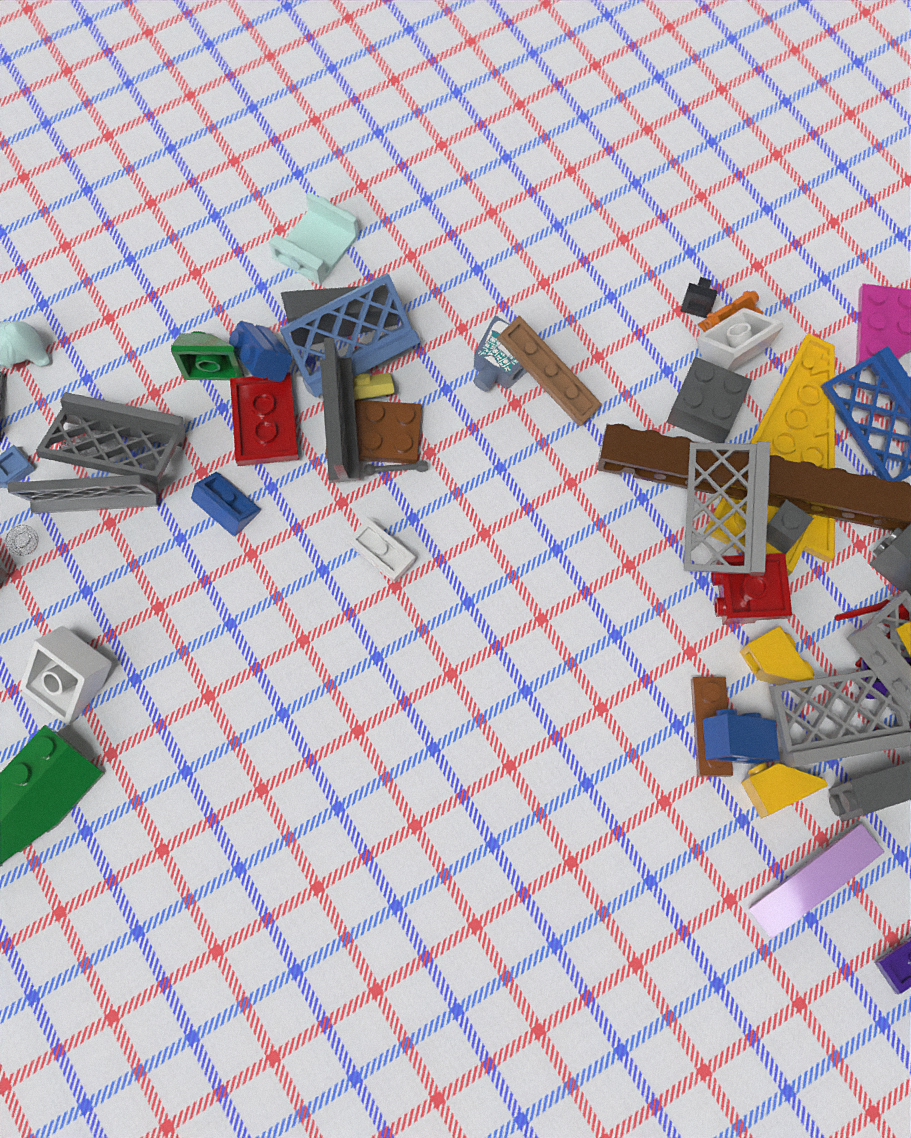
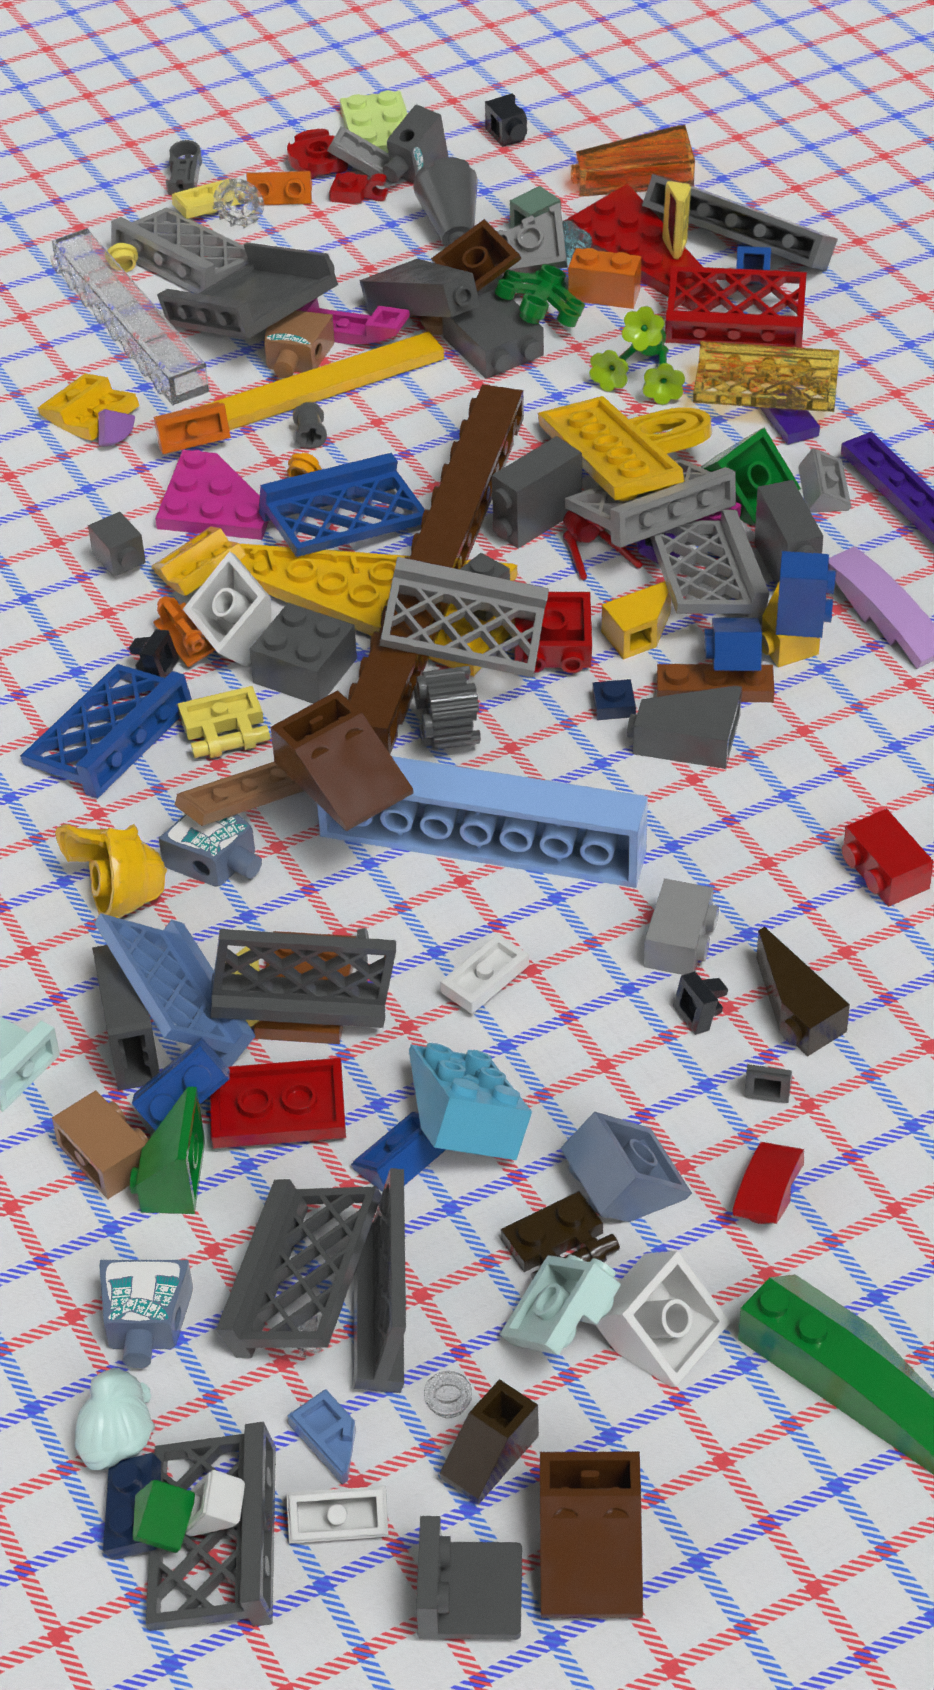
camera: 85 degrees left, 25 degrees down
none -> blue fence [20,664,192,799]
none -> medium nougat brick [52,1090,148,1199]
none -> yellow head [55,824,167,918]
none -> dark grey brick [88,511,146,577]
none -> torso [99,1260,193,1368]
none -> yellow slope [151,526,246,596]
none -> light yellow plate [177,686,270,759]
none -> reddish brown slope [270,690,414,831]
none -> light blue brick [317,756,648,888]
none -> medium azure slope [409,1043,532,1160]
none -> dark grey brick [414,666,481,750]
none -> light aqua plate [499,1254,621,1355]
none -> dark brown plate [501,1191,620,1280]
none -> sand blue slope [560,1112,692,1222]
none -> dark blue plate [592,679,636,720]
none -> dark grey slope [627,686,742,769]
none -> light grey brick [644,878,719,975]
none -> black tile [673,971,728,1035]
none -> red slope [733,1142,804,1224]
none -> dark grey slope [745,1064,792,1103]
none -> dark brown slope [756,927,850,1057]
none -> blue brick [776,551,836,638]
none -> red brick [842,808,934,907]

